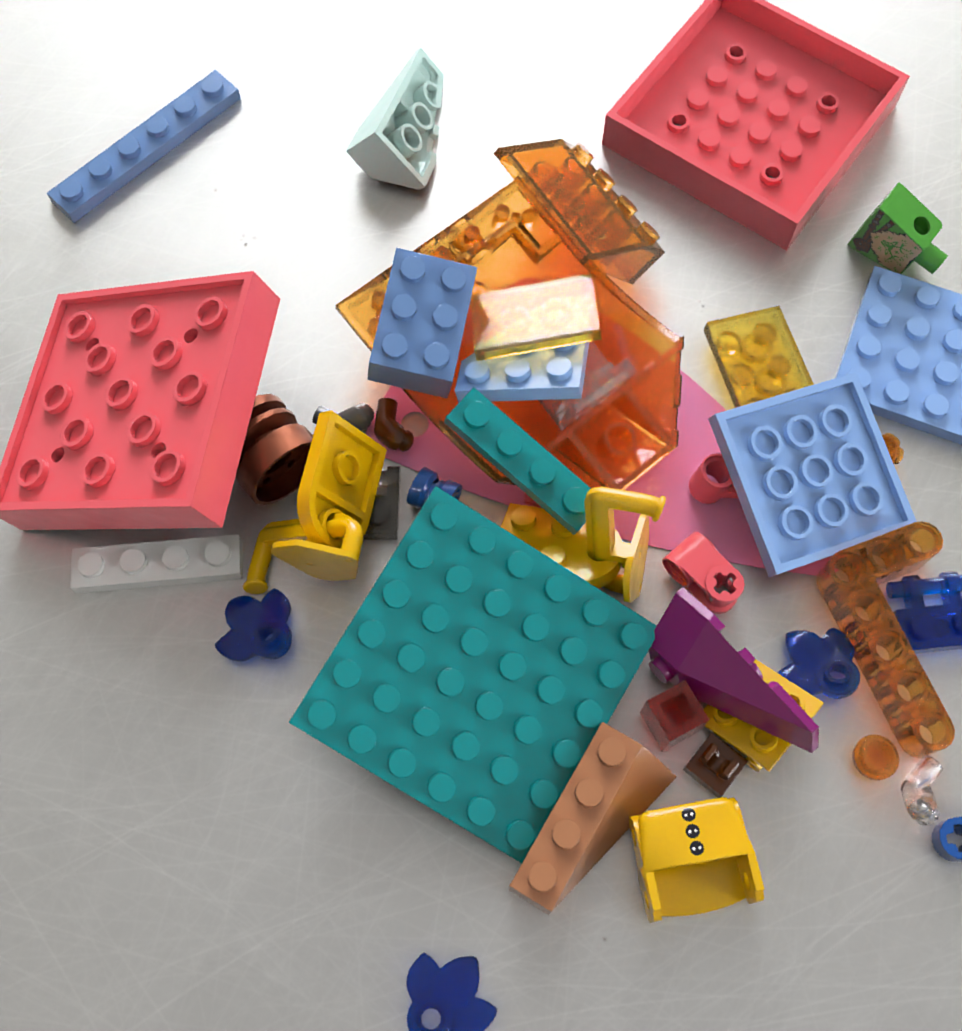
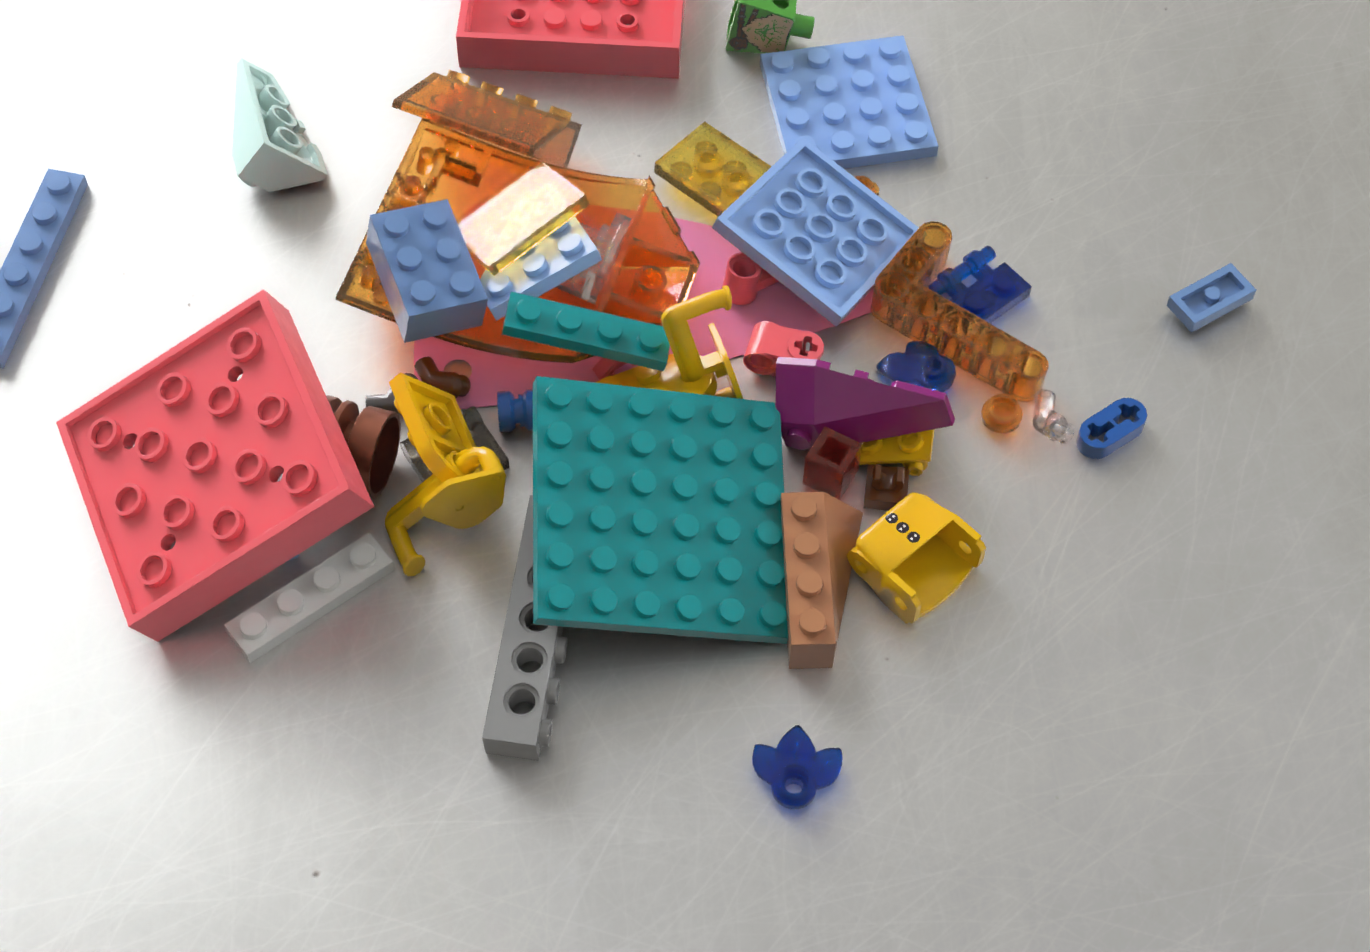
camera: 35 degrees left, 10 degrees down
clear blue plate [215,588,292,662] -> none
none -> light grey brick [482,495,568,761]

